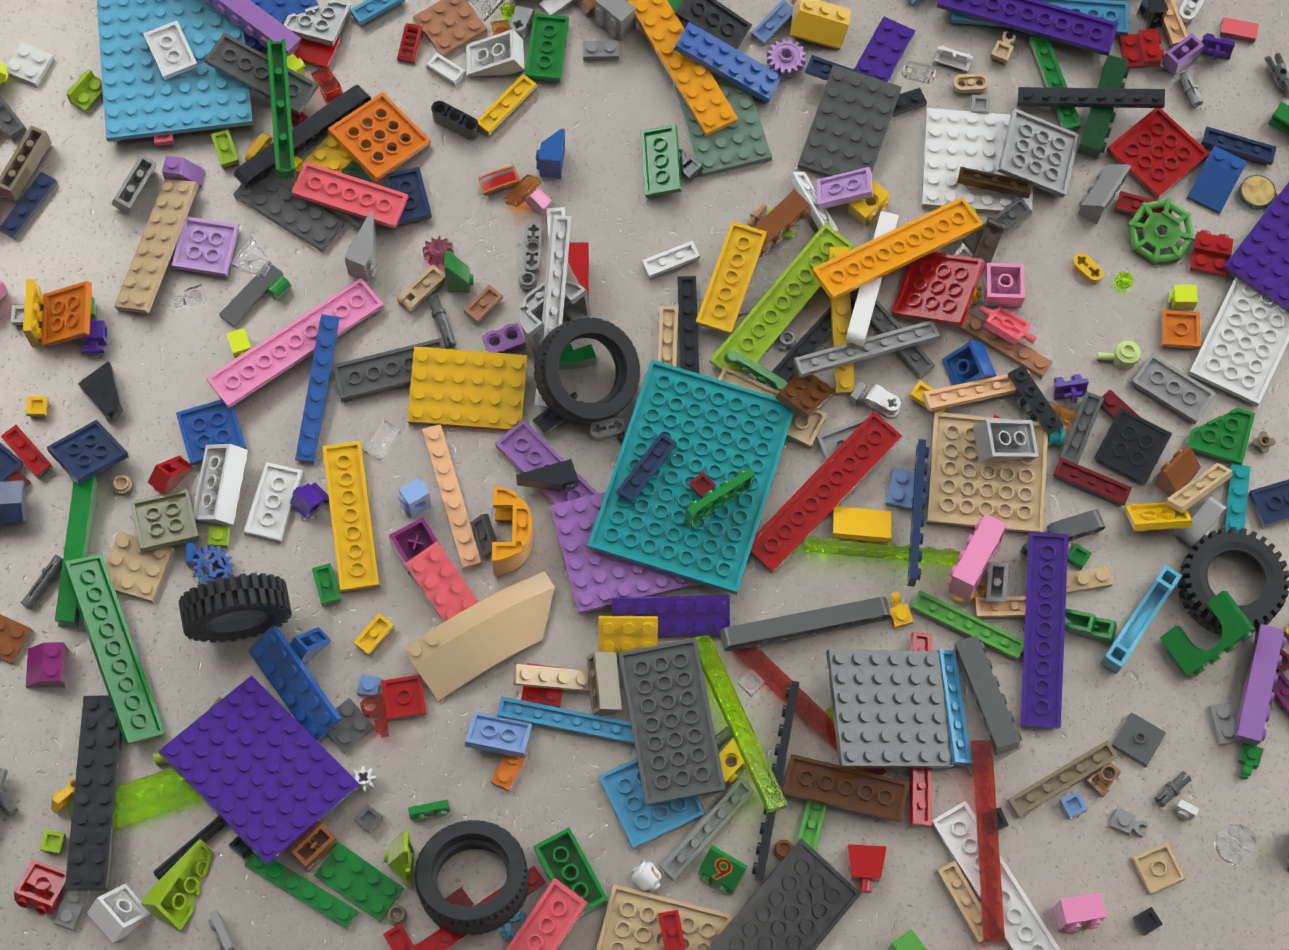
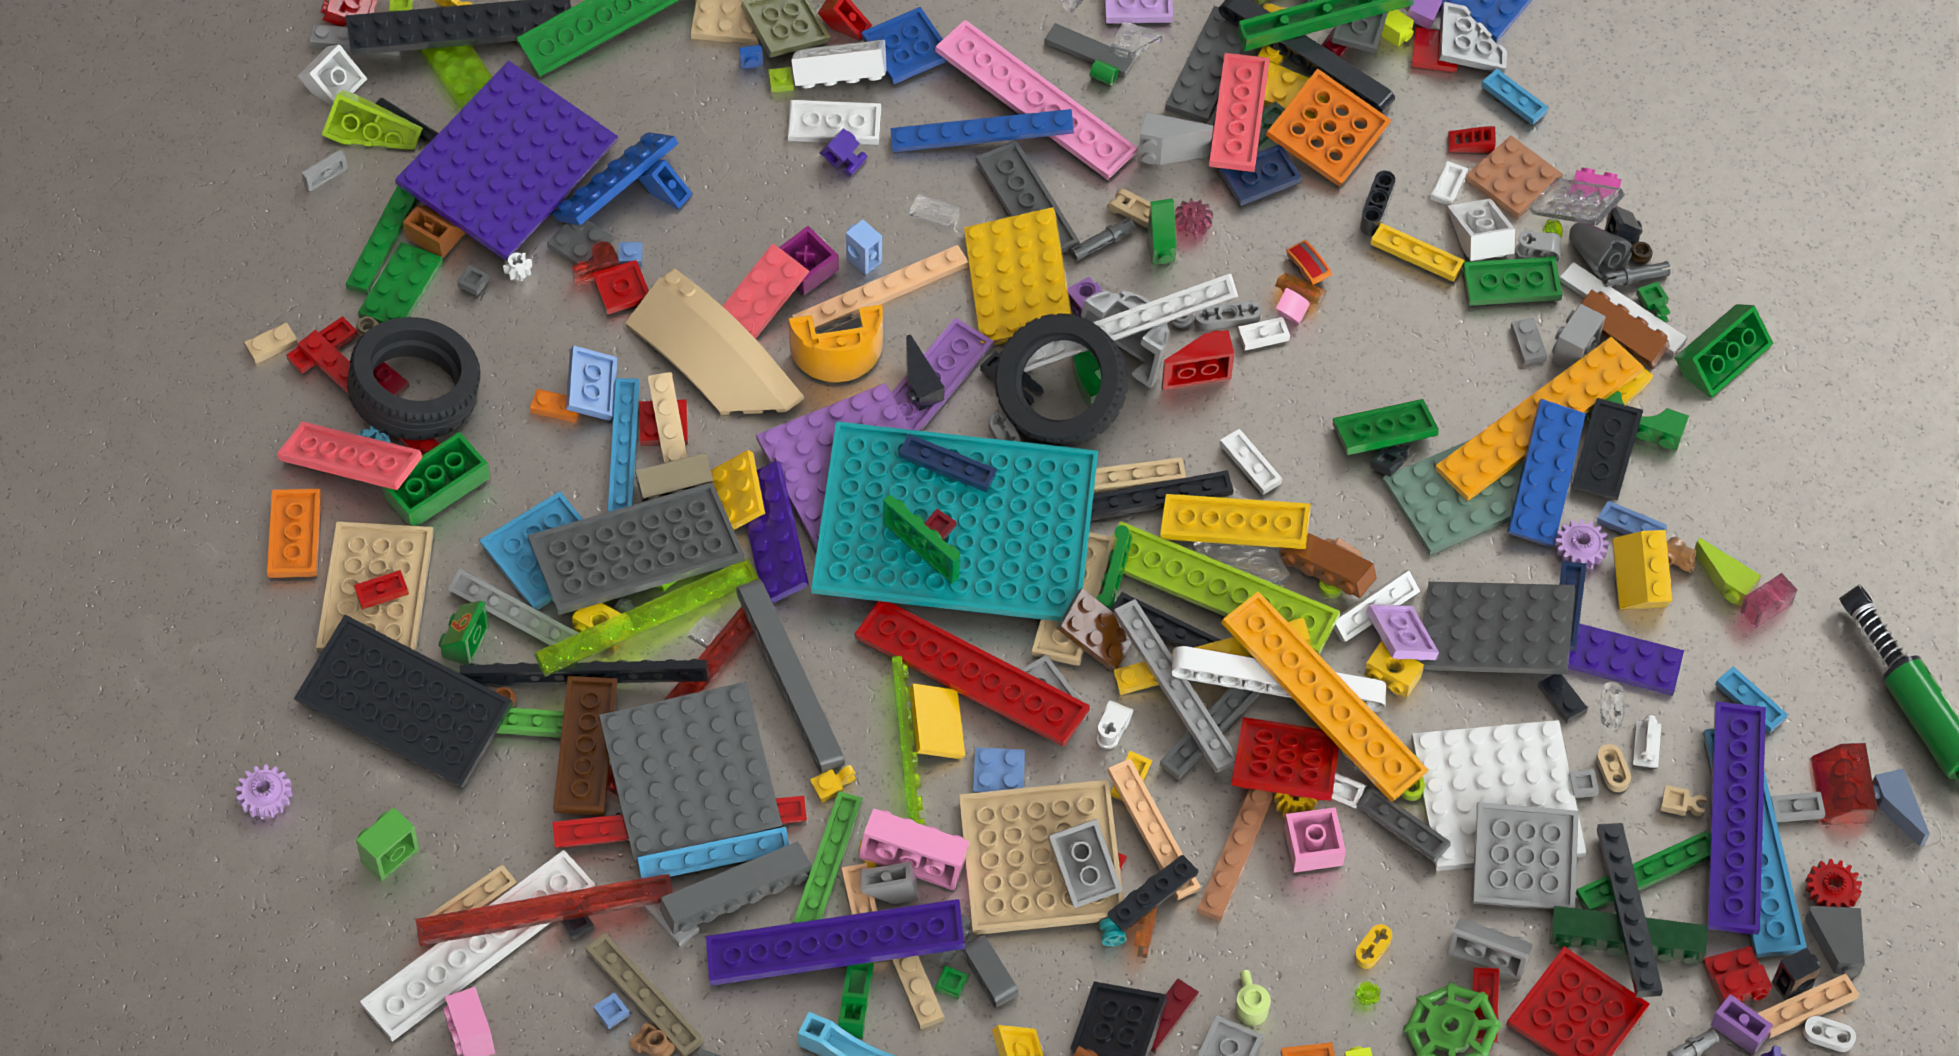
camera: 80 degrees right, 10 degrees down
black tyre [178,573,292,643] -> none
blue gear [190,545,234,584] -> none
neon yellow brick [226,328,251,359] -> none
clear red plate [311,66,343,104] -> none
green plate [312,563,341,606] -> none
yellow plate [322,441,380,592] -> none
yellow plate [353,613,395,656] -> none
lime wedge [384,831,414,889] -> none
green plate [408,799,450,821] -> none
nougat plate [464,285,503,324] -> none
clear orange plate [491,19,510,36] -> none
blue slope [536,128,565,179] -> none
white head [632,861,662,892] -> none
light grey plate [777,331,797,350] -> none
red torso [846,844,887,893] -> none
light grey plate [849,381,867,407] -> none
dark blue plate [907,439,929,587] -> none
blue slope [942,341,997,386] -> none
dark brown plate [957,166,1032,199] -> none
dark brown plate [972,217,1006,271] -> none
coral plate [978,305,1037,345] -> none
dark purple hips [1053,374,1089,404] -> none
dark red plate [1053,458,1132,506] -> none
dark grey plate [1059,391,1104,464] -> none

